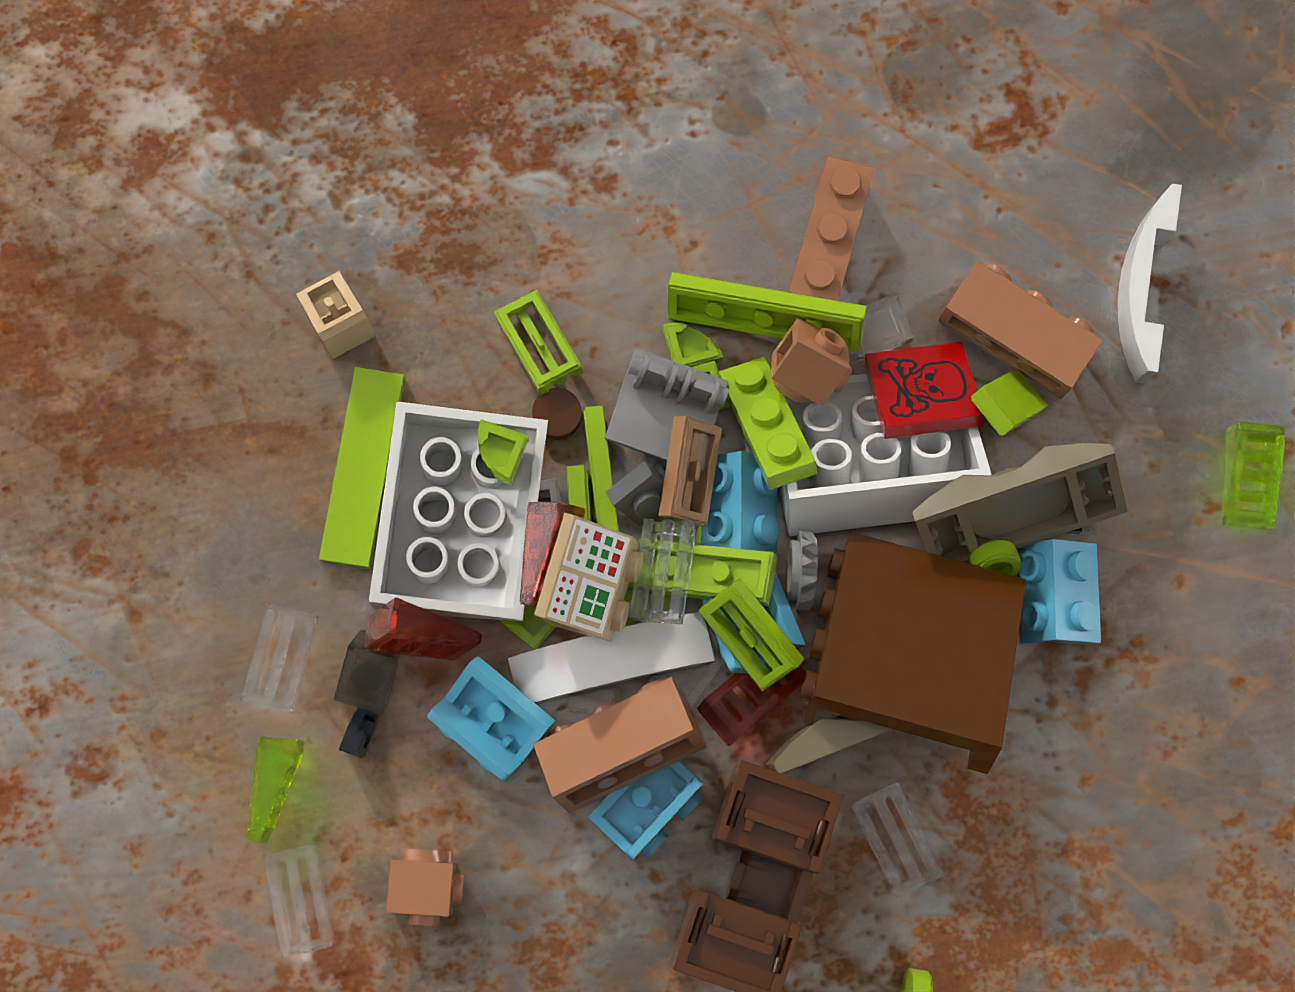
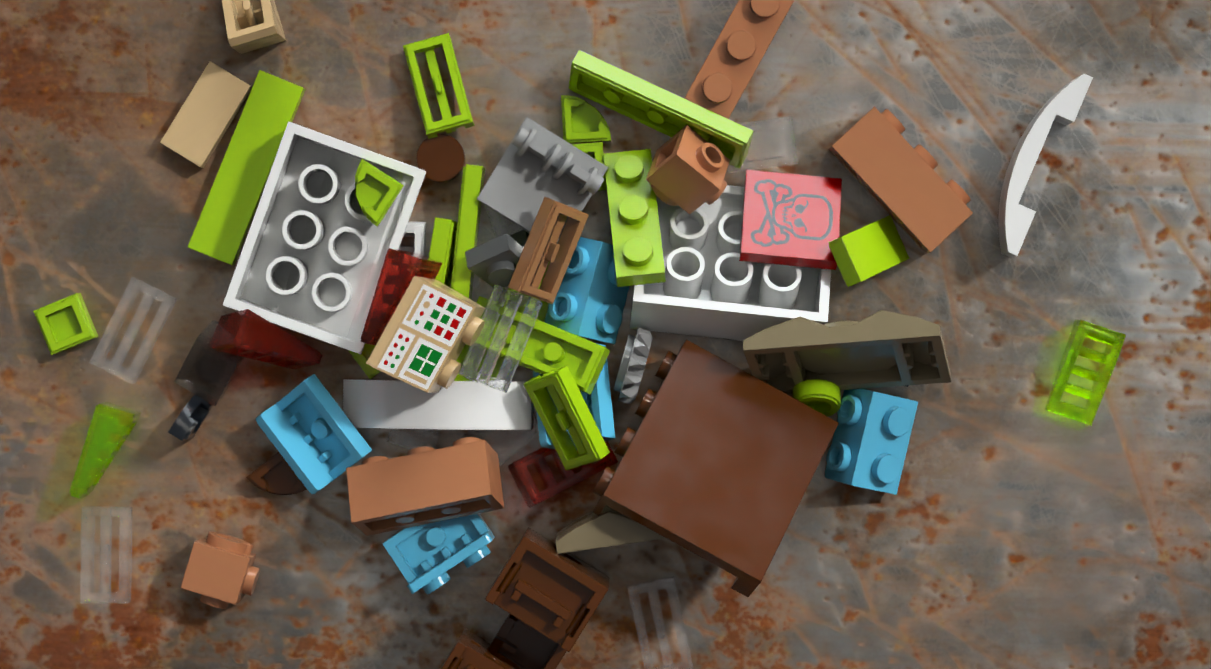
camera: 20 degrees right, 10 degrees up
none -> lime tile [33,293,98,355]
none -> tan tile [160,61,252,168]
none -> reddish brown tile [246,452,307,495]

